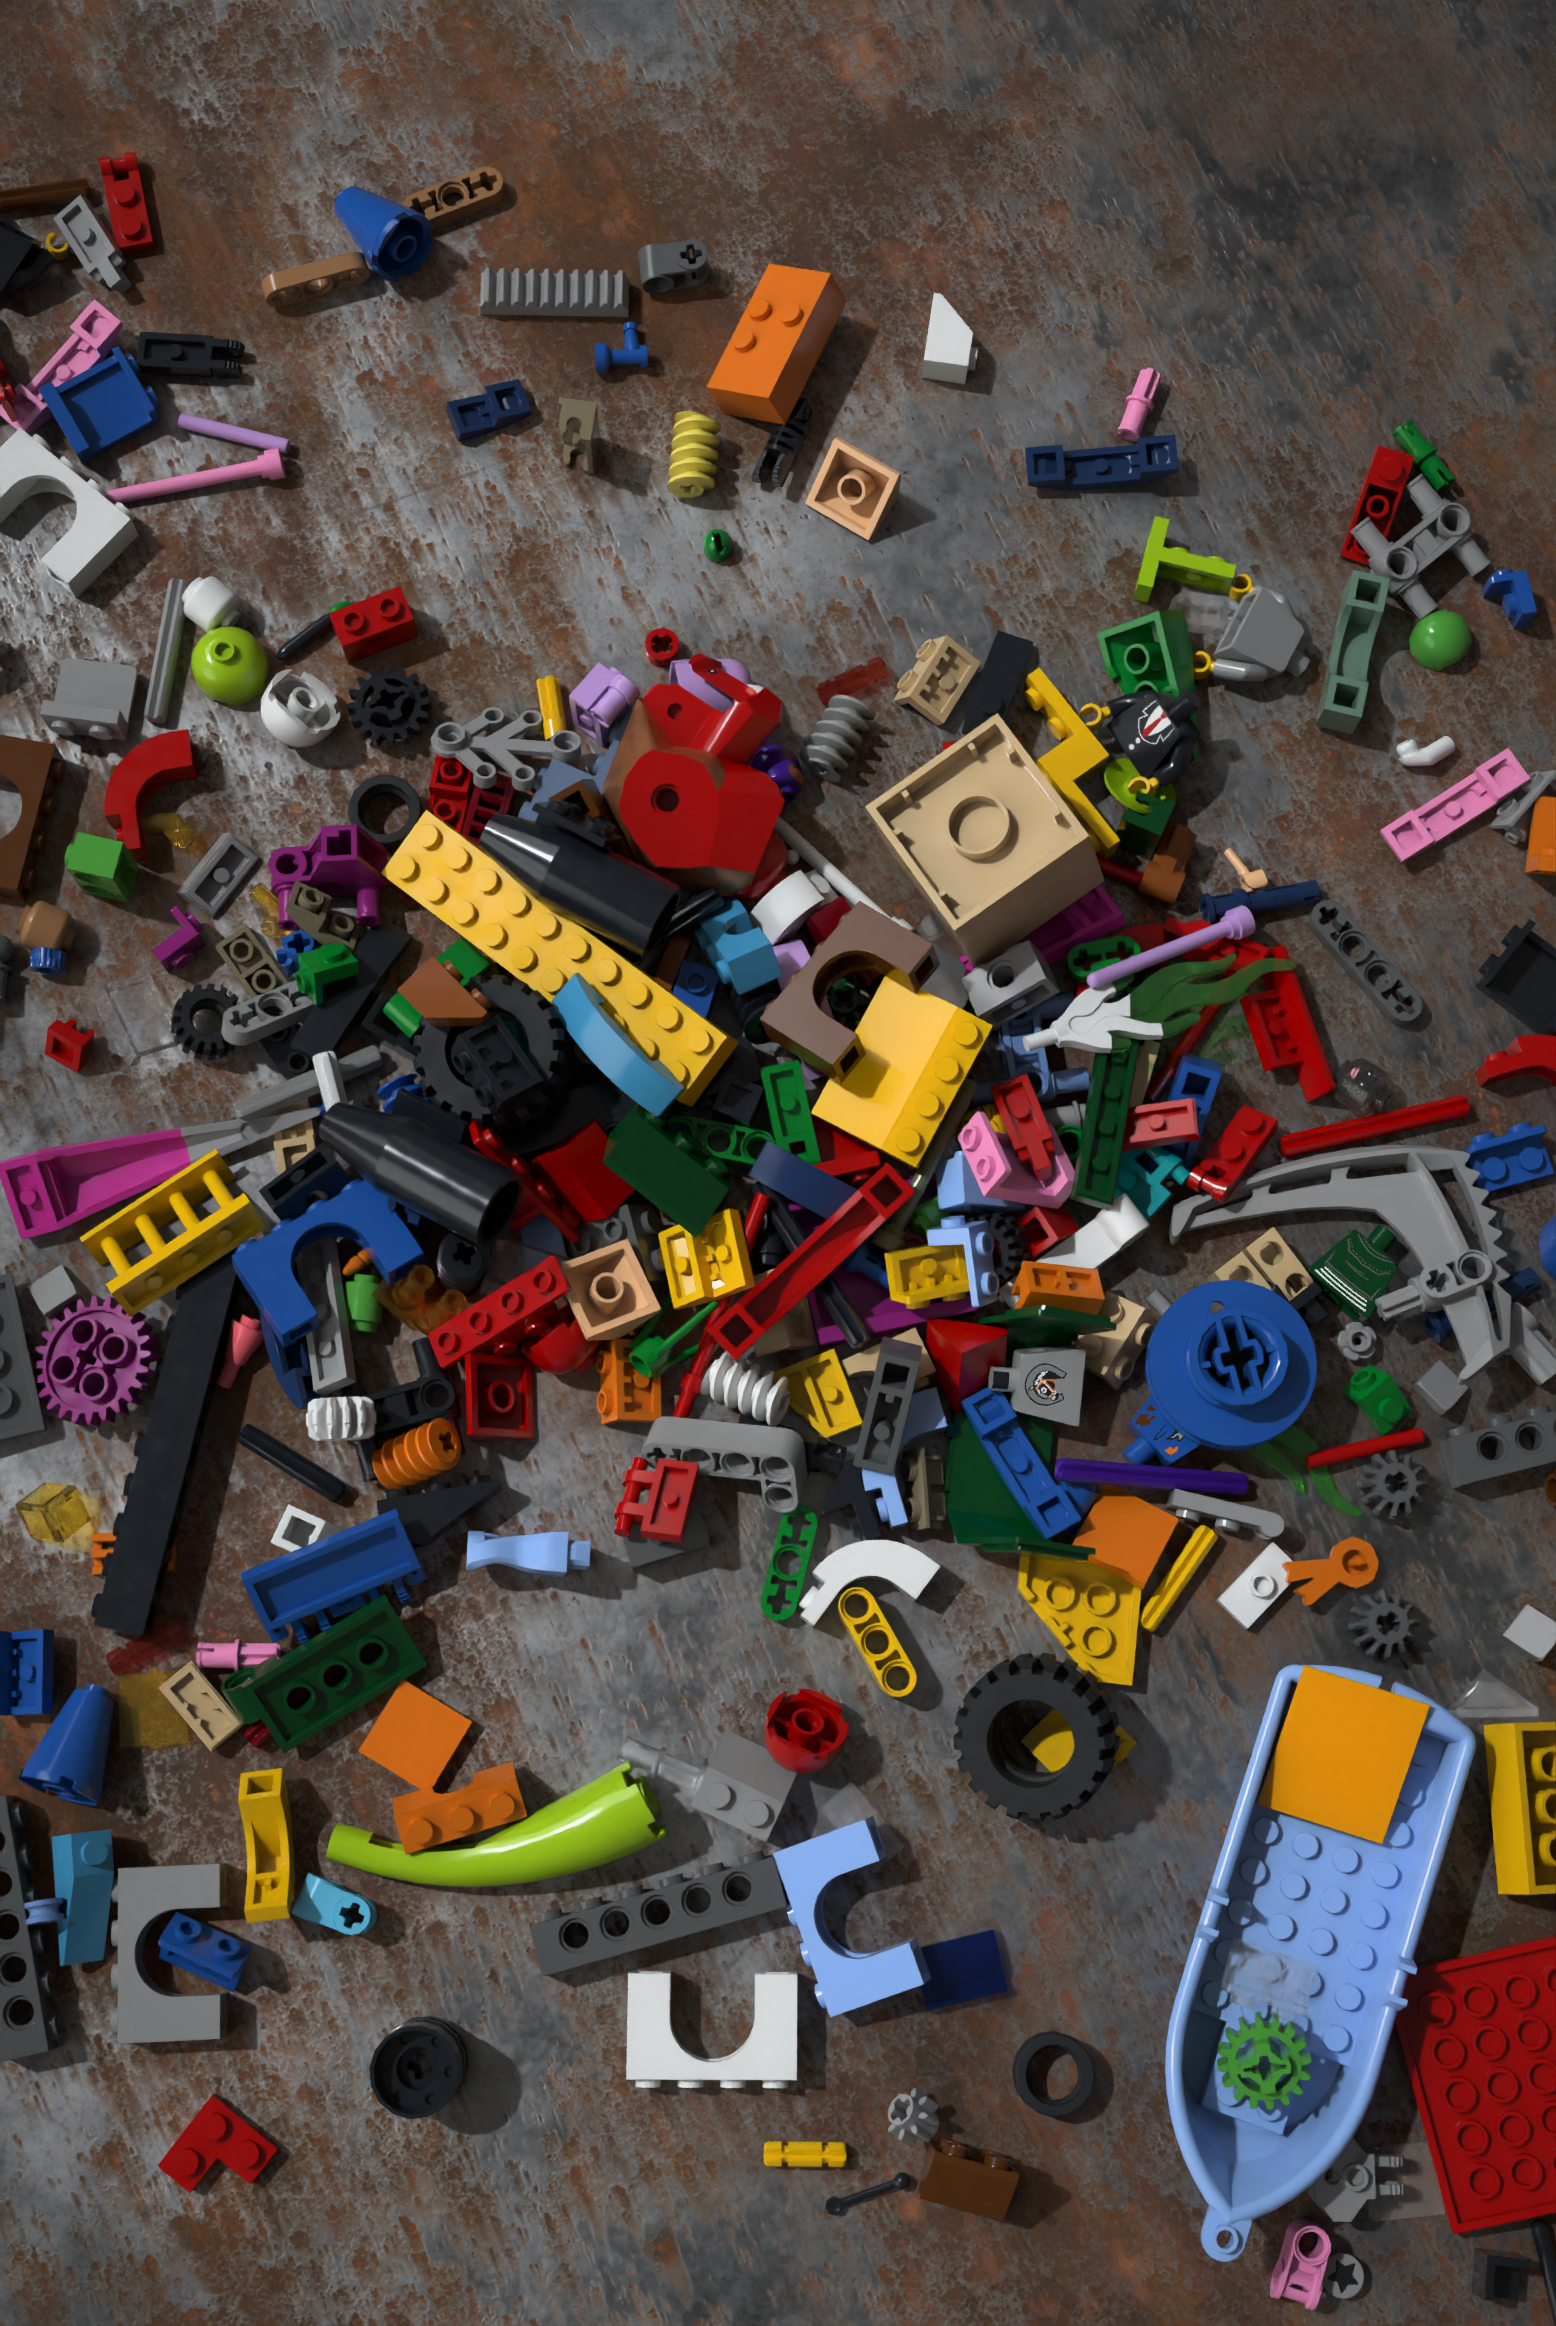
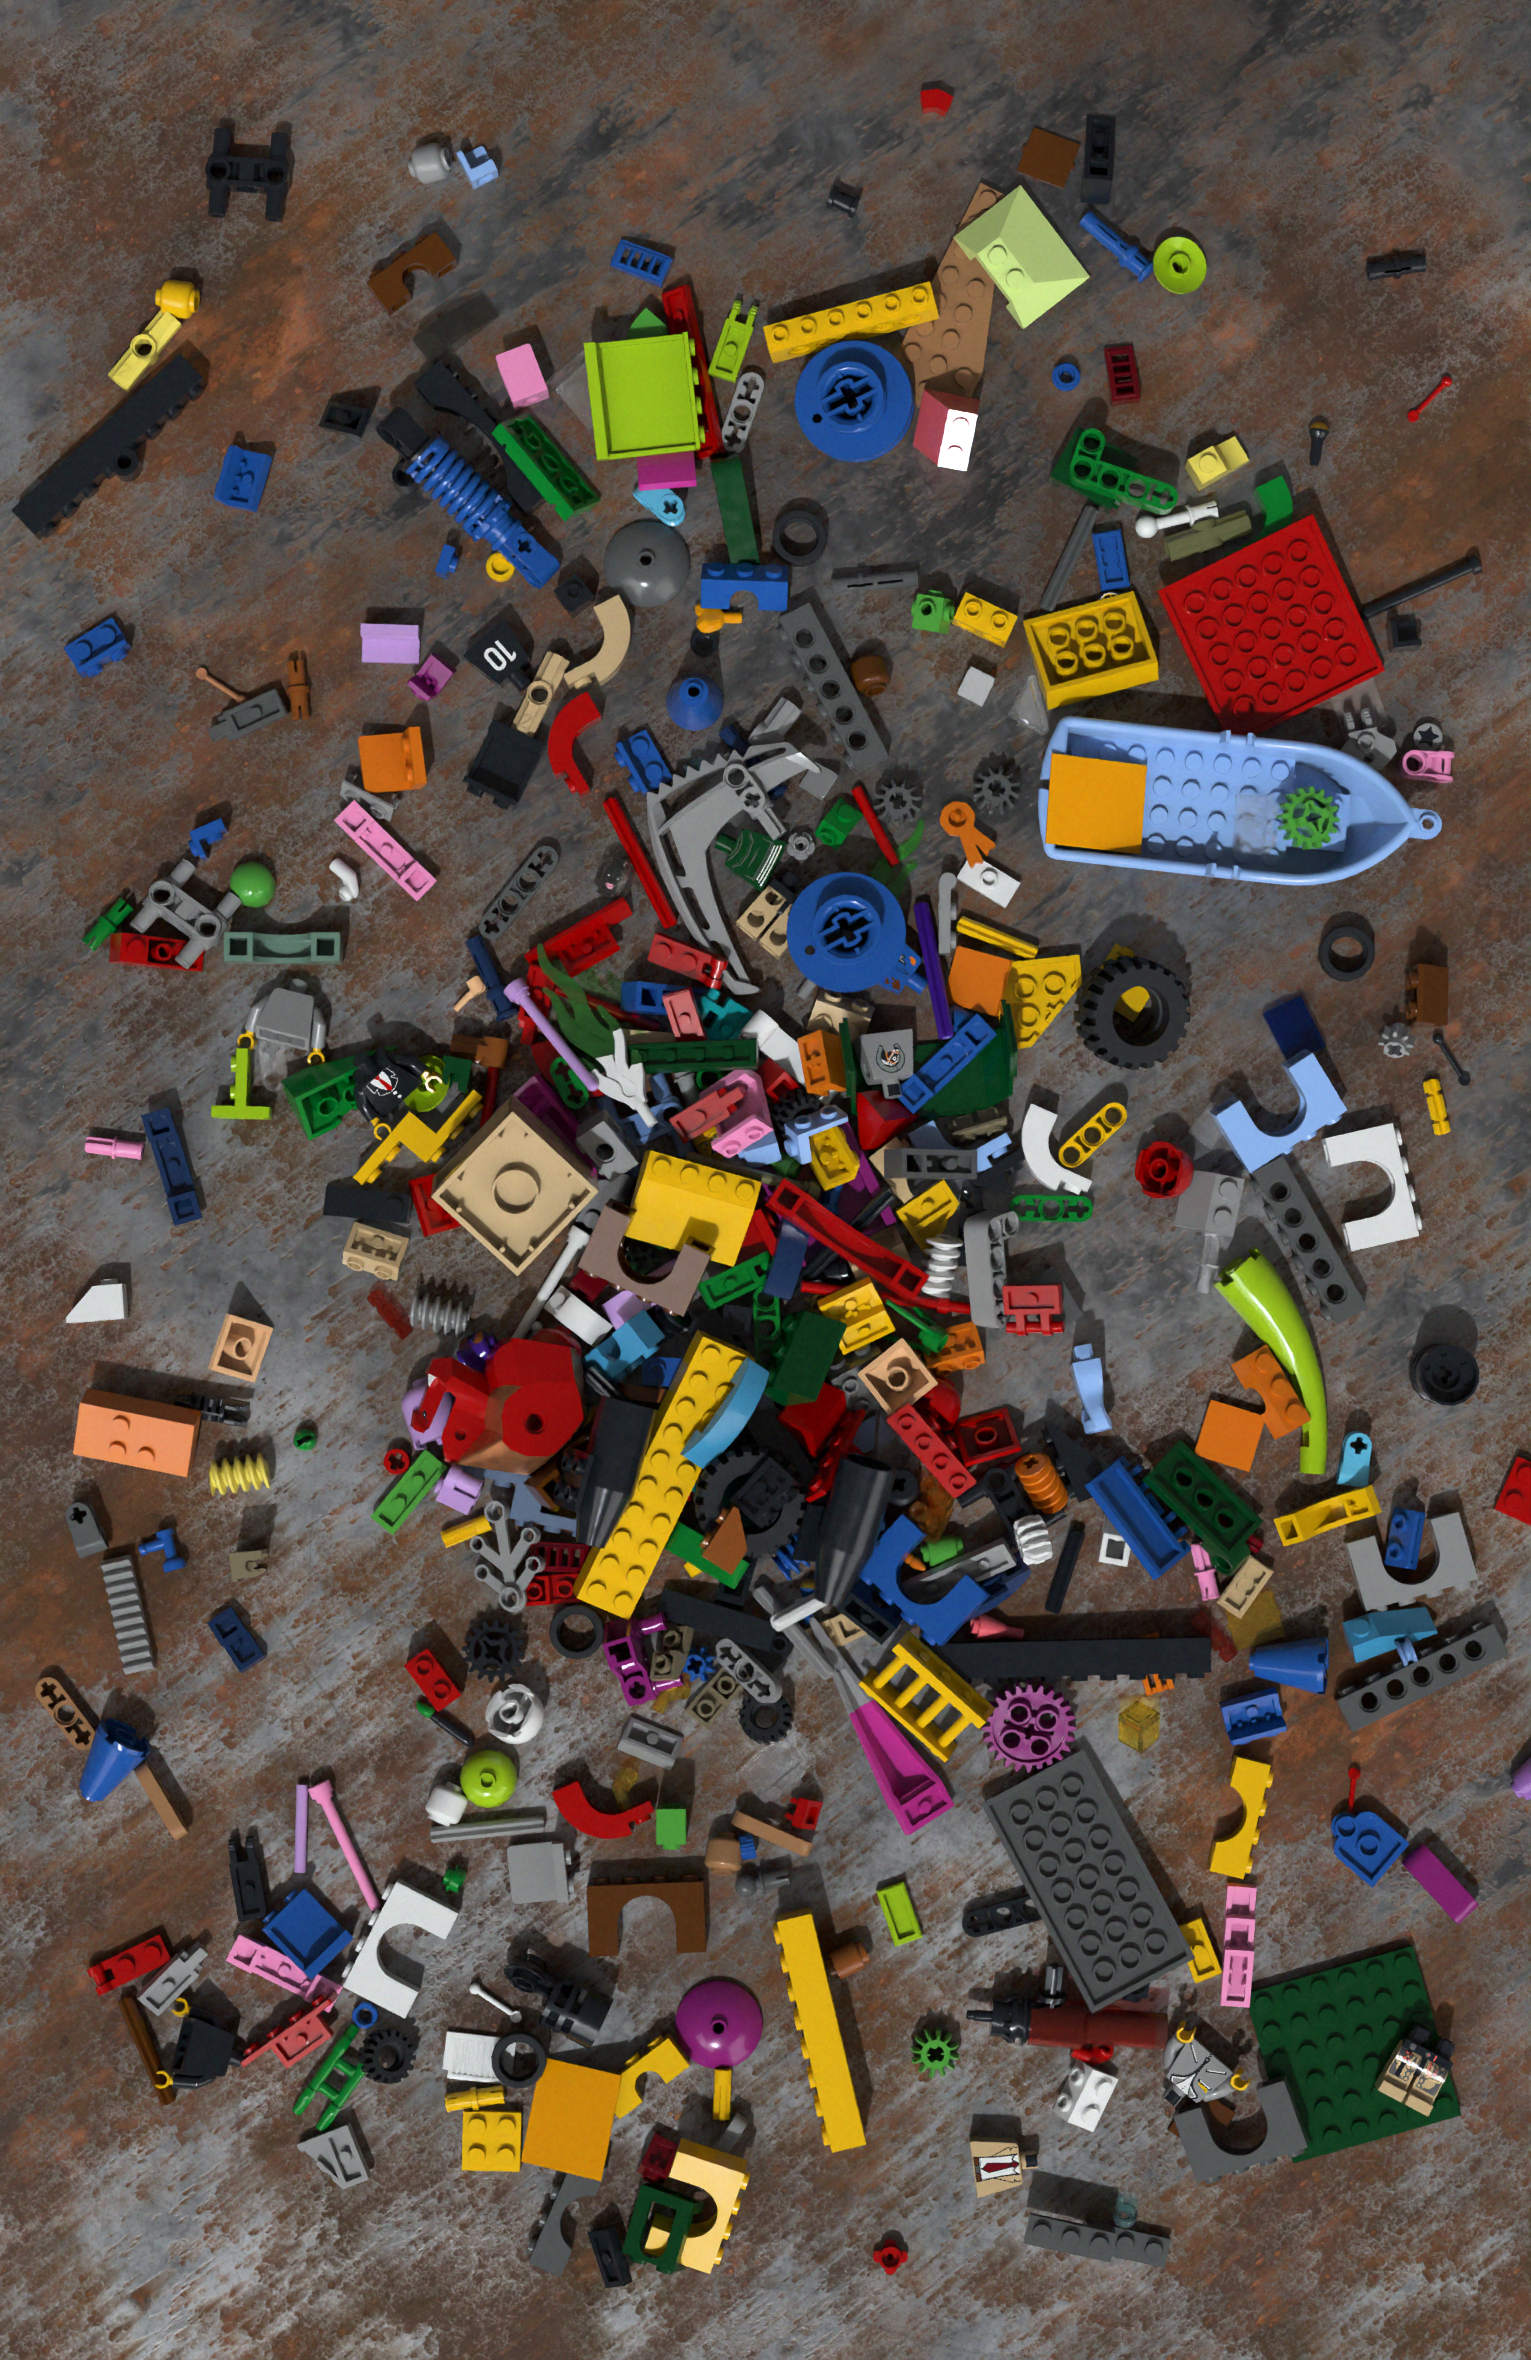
camera: 100 degrees left, 10 degrees up
light grey slope [28,1264,84,1320] -> none
magenta bracket [151,906,205,973] -> none
green bracket [295,942,359,1005] -> none
none -> bright green plate [371,1449,448,1535]
none -> green plate [442,1865,467,1893]
none -> medium nougat beam [731,1809,814,1857]

